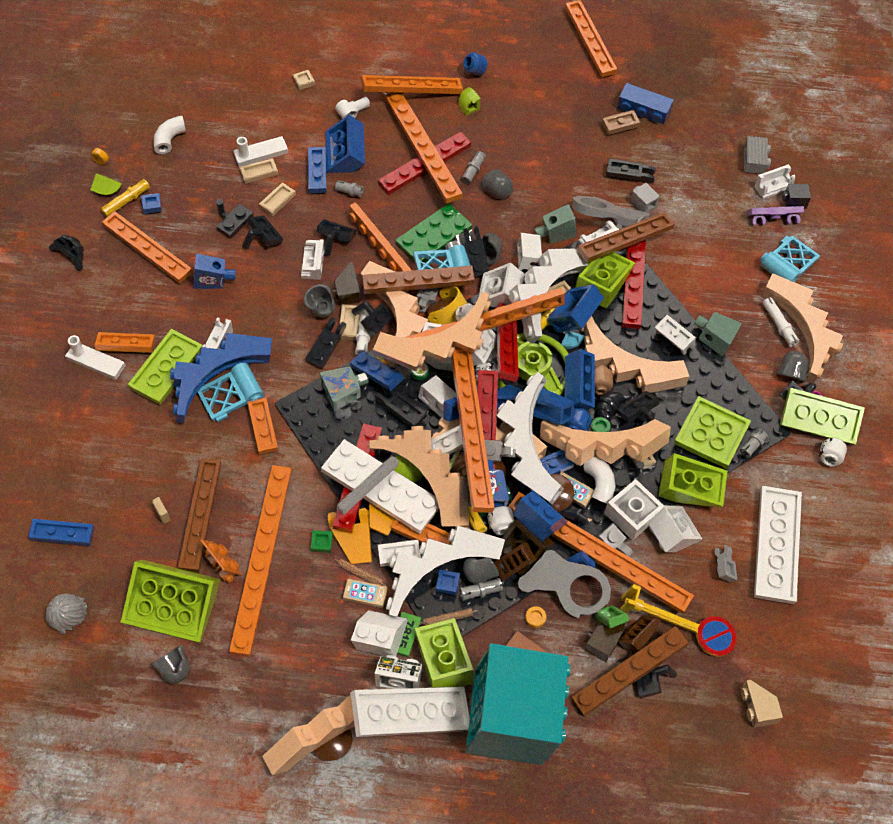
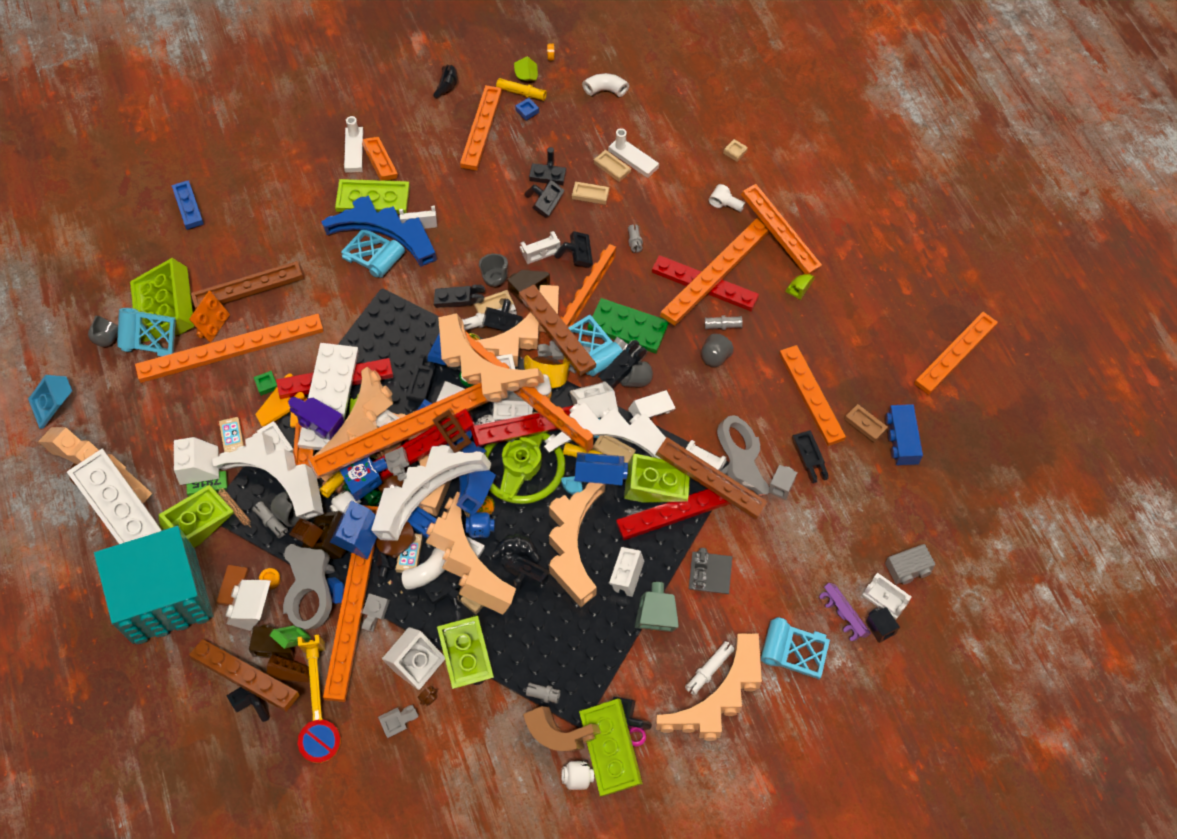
camera: 65 degrees right, 0 degrees up
light grey hair [46,593,88,634] -> none
tan tile [152,497,171,524] -> none
blue torso [193,254,236,289] -> none
orange plate [247,398,278,455] -> none
plate [308,147,327,193] -> none
sand green torso [320,367,368,411] -> none
blue slope [325,115,365,173] -> none
light nougat piece [334,559,387,587] -> none
light grey axle [337,456,399,514] -> none
white slope [375,655,422,689] -> none
blue plate [436,570,460,595] -> none
blue head [463,52,488,76] -> none
sand green torso [534,204,577,243] -> none
blue brick [565,349,595,410] -> none
green tile [590,417,611,432] -> none
medium nougat head [595,365,613,395] -> none
white slope [604,479,665,540] -> none
lime plate [674,396,751,469] -> none
tan slope [741,680,783,728] -> none
white plate [754,486,802,604] -> none
dark grey hair [776,351,808,382] -> none
none -> dark azure slope [28,375,72,429]
none -> medium azure piece [117,308,176,356]
none -> white slope [225,580,271,631]
none -> dark purple hinge [288,397,344,440]
none -> reddish brown plate [418,686,437,706]
none -> reddish brown slope [432,408,472,453]
none -> medium nougat arch [523,706,601,752]
none -> dark grey hinge [689,548,733,594]
none -> orange plate [779,345,846,446]

